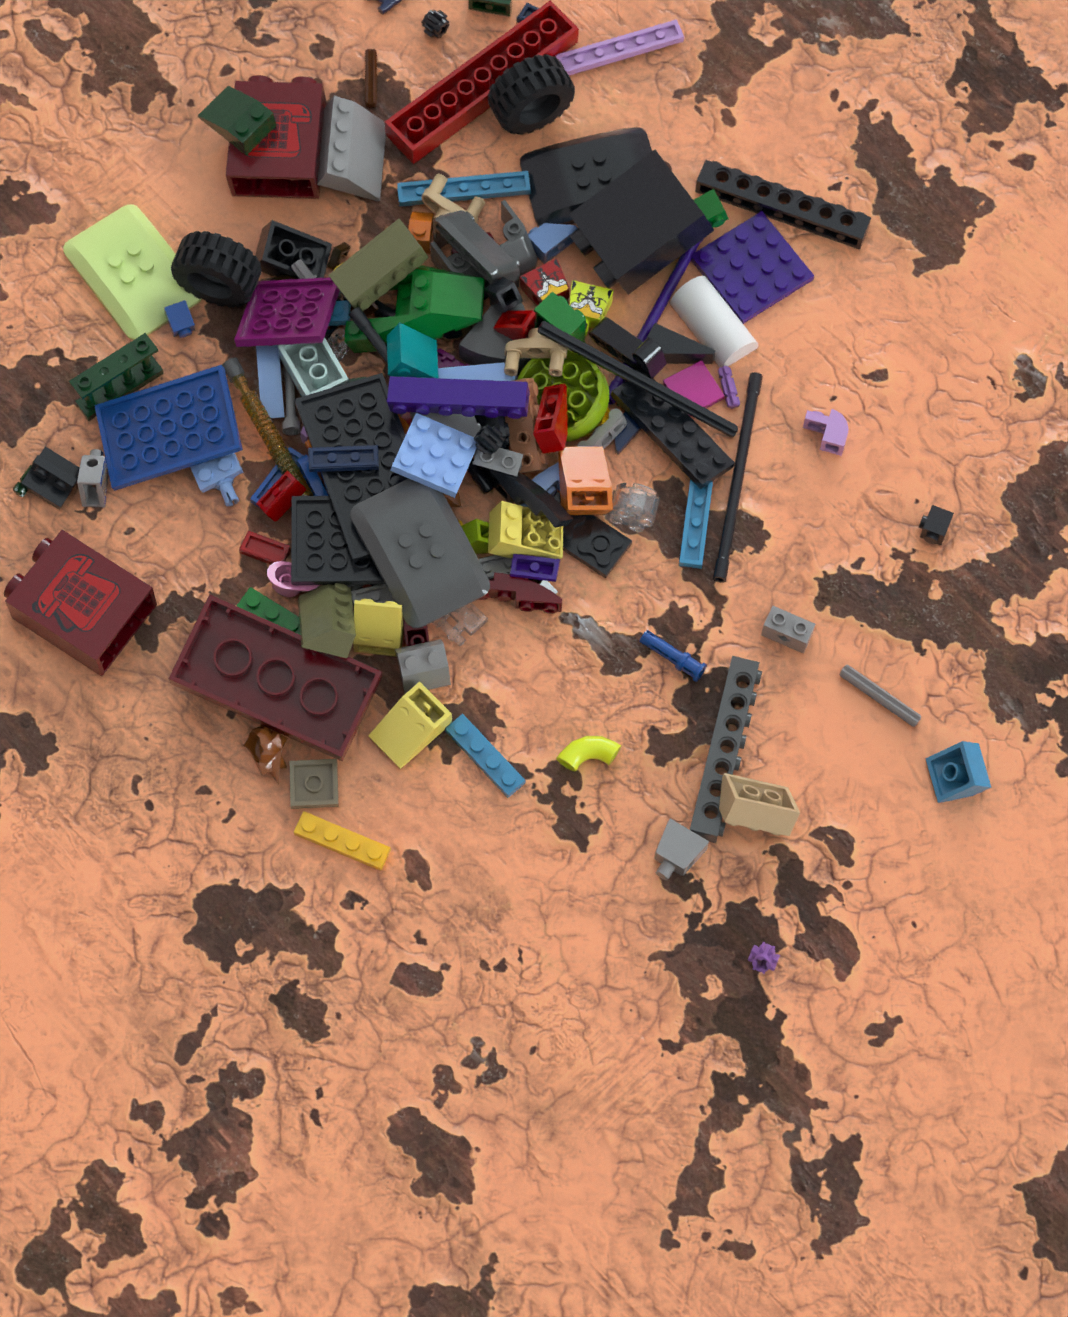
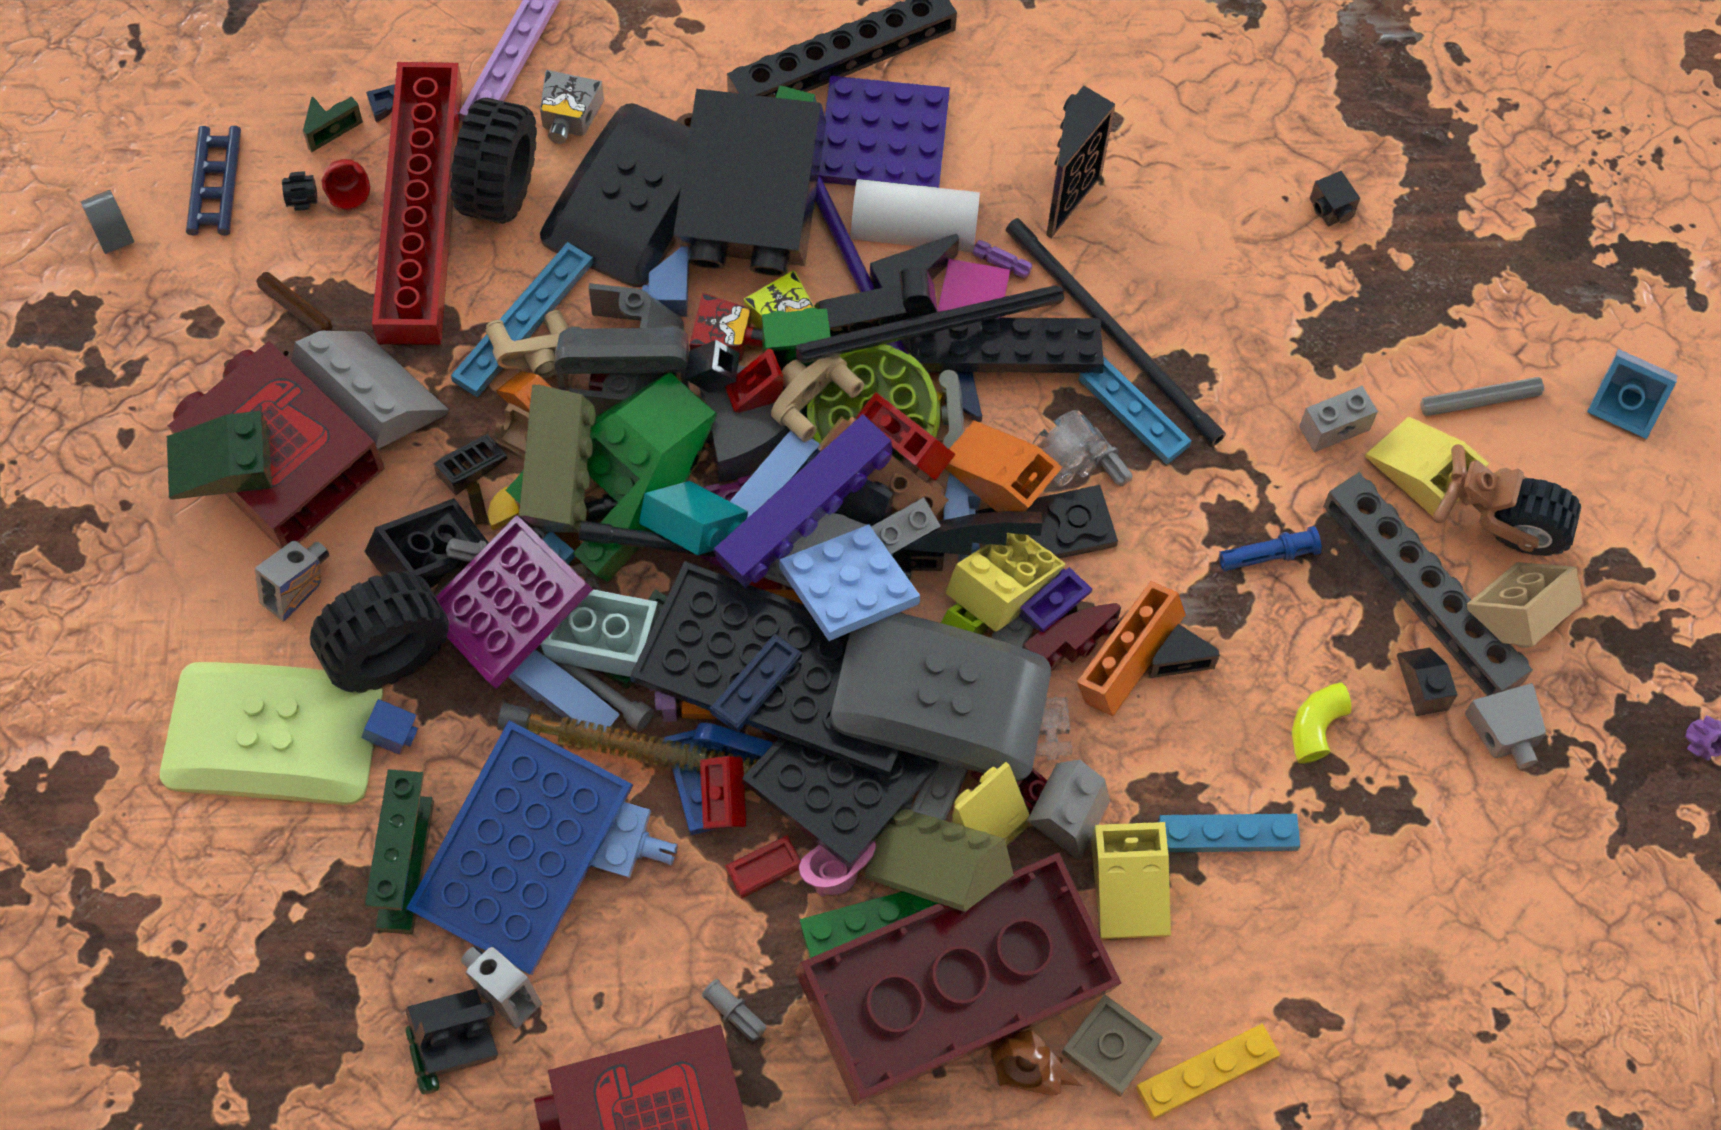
camera: 50 degrees left, 5 degrees down
black gear [473,424,504,455] -> none
lavender brick [803,409,848,456] -> none
none -> light grey torso [255,541,329,622]
none -> red hair [321,159,370,210]
none -> black slope [433,434,508,495]
none -> light grey torso [540,70,604,144]
none -> light grey axle [702,979,766,1041]
none -> black slope [1046,86,1115,239]
none -> orange brick [1077,581,1186,716]
none -> light grey axle [1081,427,1132,486]
none -> black slope [1148,624,1220,678]
none -> light yellow slope [1365,416,1489,516]
none -> black slope [1397,647,1458,716]
none -> piece [1433,444,1581,556]

